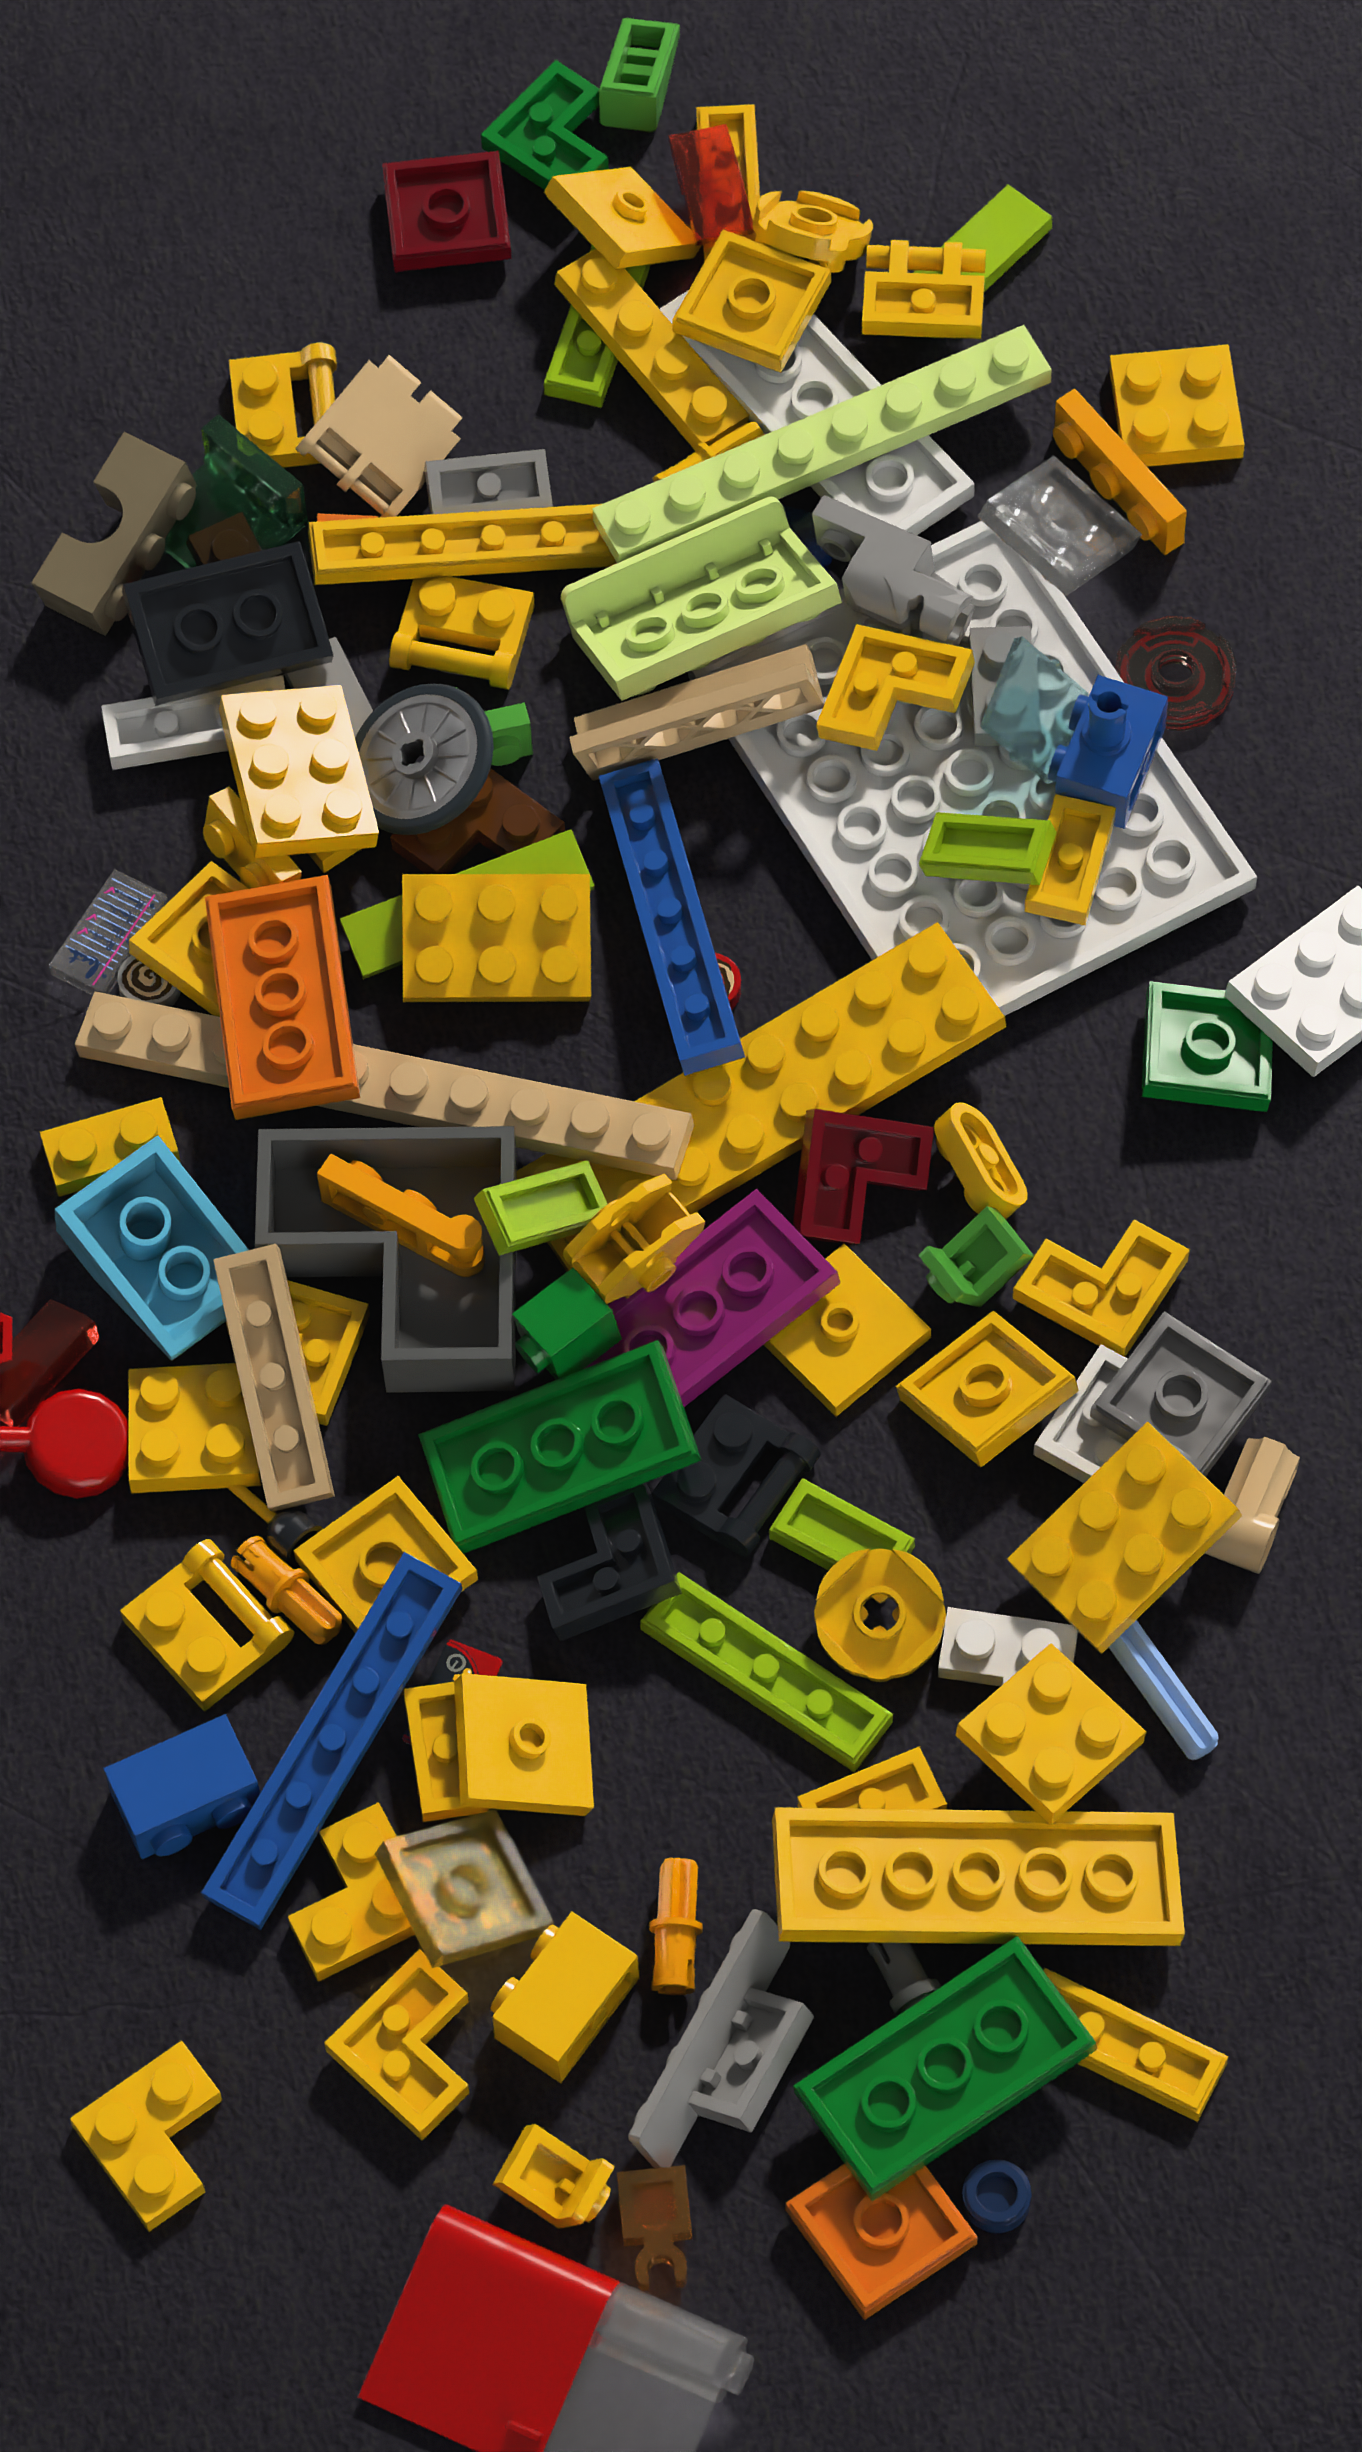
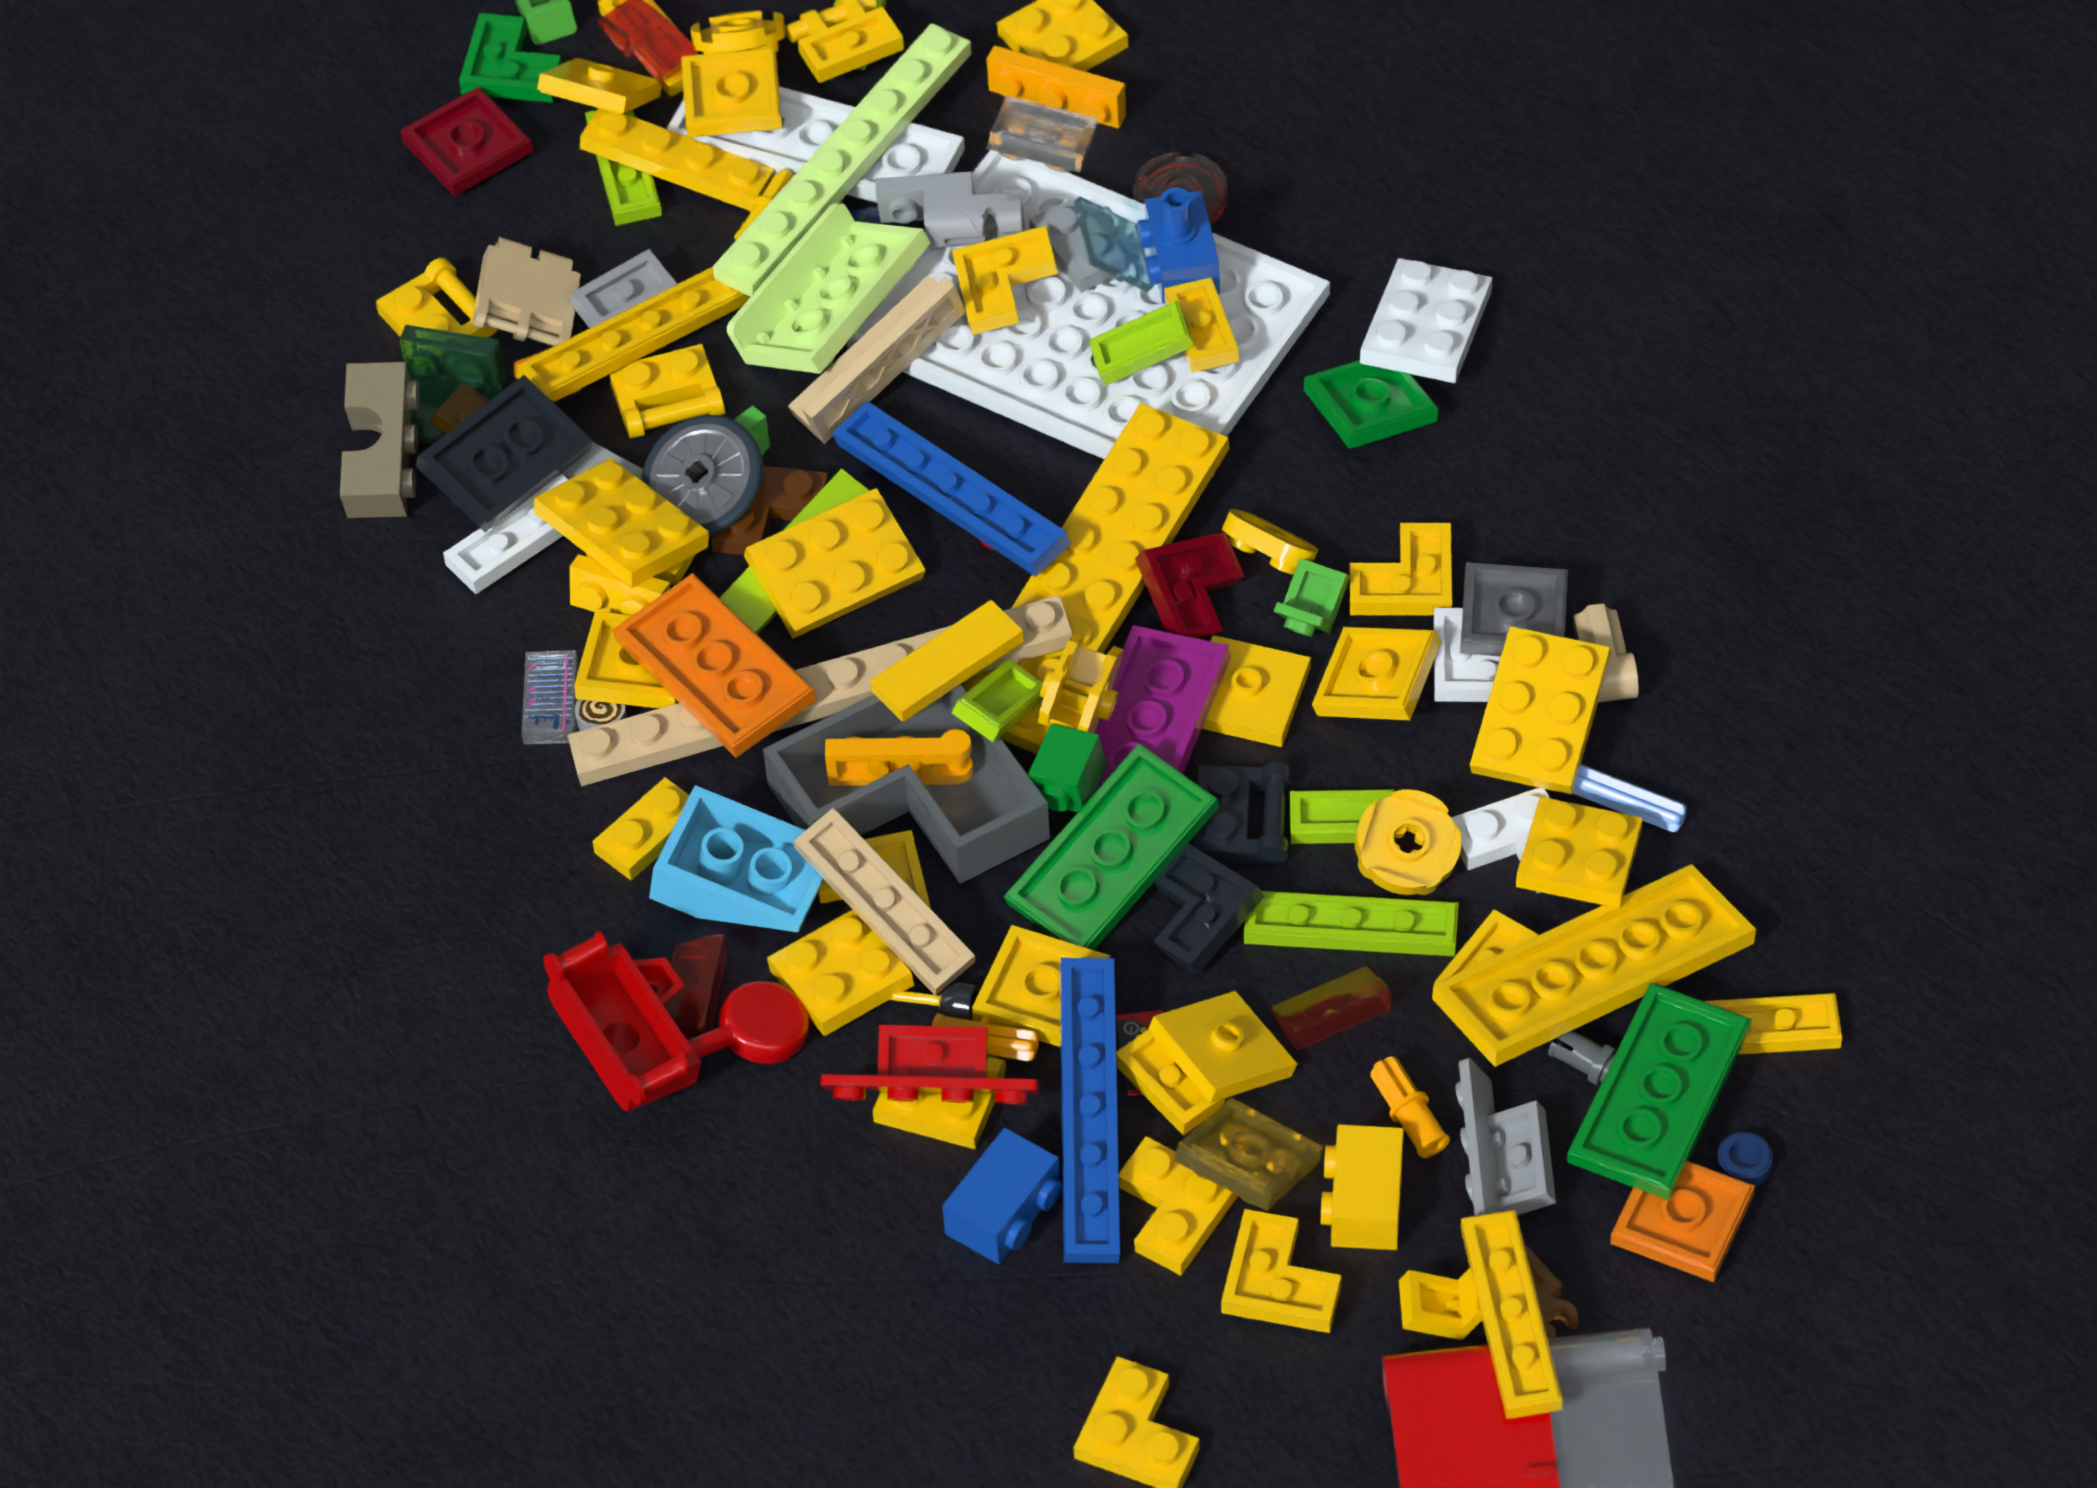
camera: 30 degrees left, 10 degrees down
none -> red bracket [821,1025,1040,1104]
none -> yellow tile [870,600,1024,722]
none -> clear red slope [1271,966,1391,1051]
none -> yellow tile [1461,1210,1563,1419]

